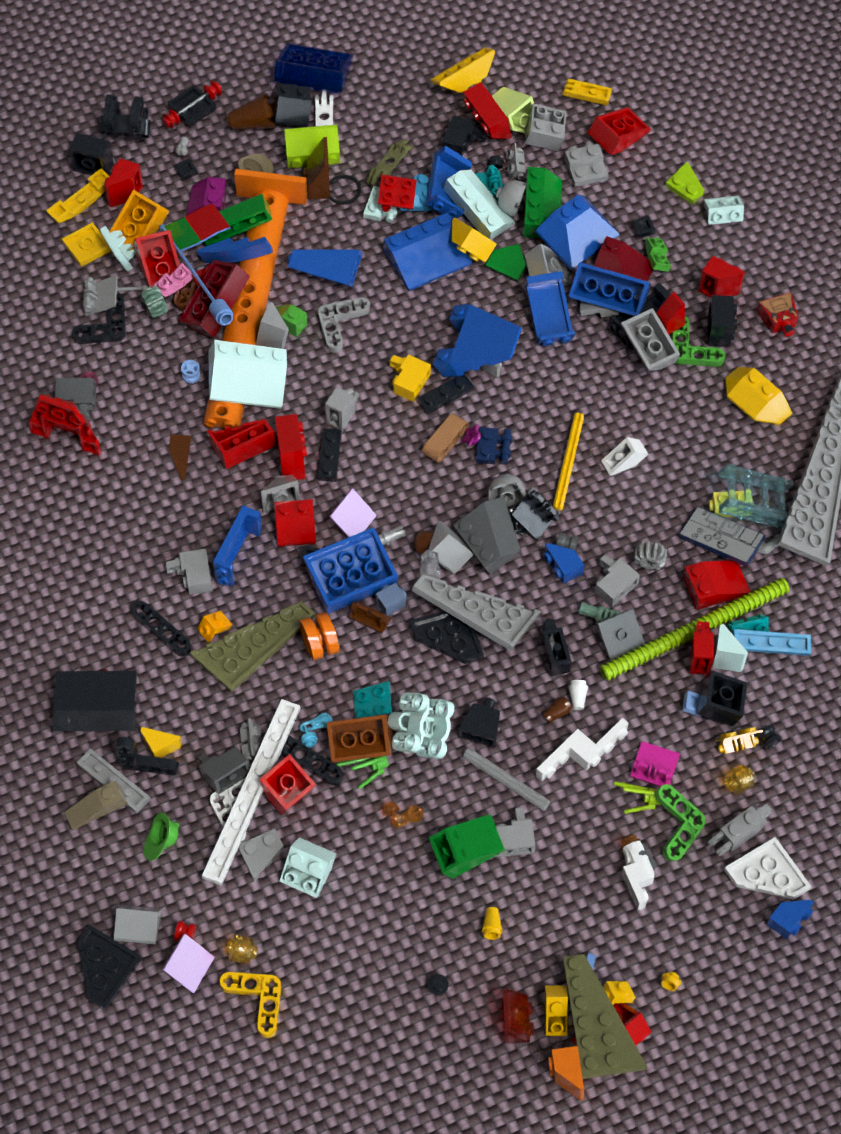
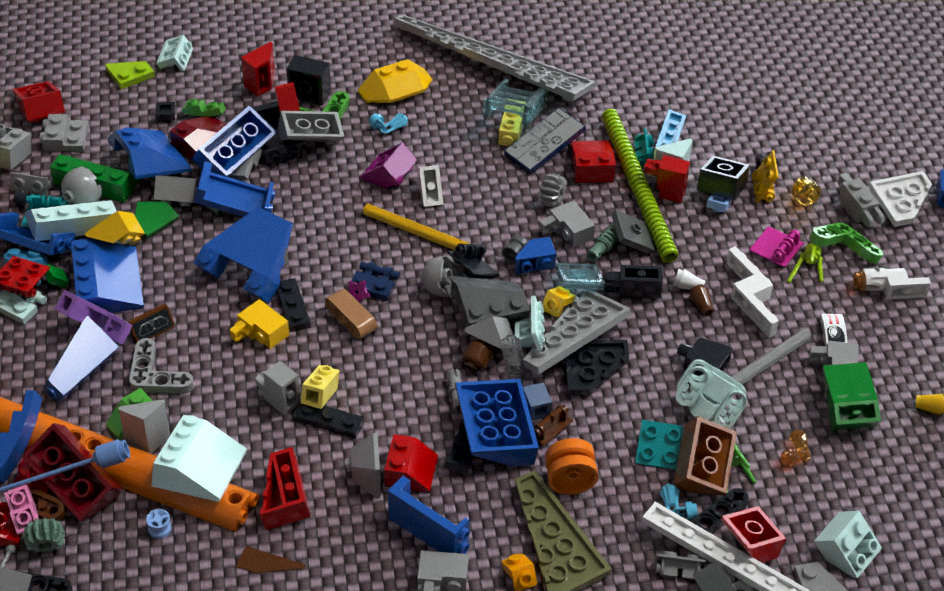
camera: 75 degrees left, 15 degrees down
red wedge [275,414,307,480] -> none
piece [329,489,377,538] -> none
torso [757,292,798,337] -> none
none -> green tile [45,264,70,288]
none -> medium lavender arch [54,290,133,345]
none -> slope [128,303,175,343]
none -> light yellow brick [301,365,340,409]
none -> magenta slope [360,142,417,189]
none -> medium azure piece [369,113,408,134]
none -> light aqua bracket [515,295,545,351]
none -> yellow bracket [542,286,576,318]
none -> clear light blue plate [555,263,605,291]
none -> slope [820,314,848,346]

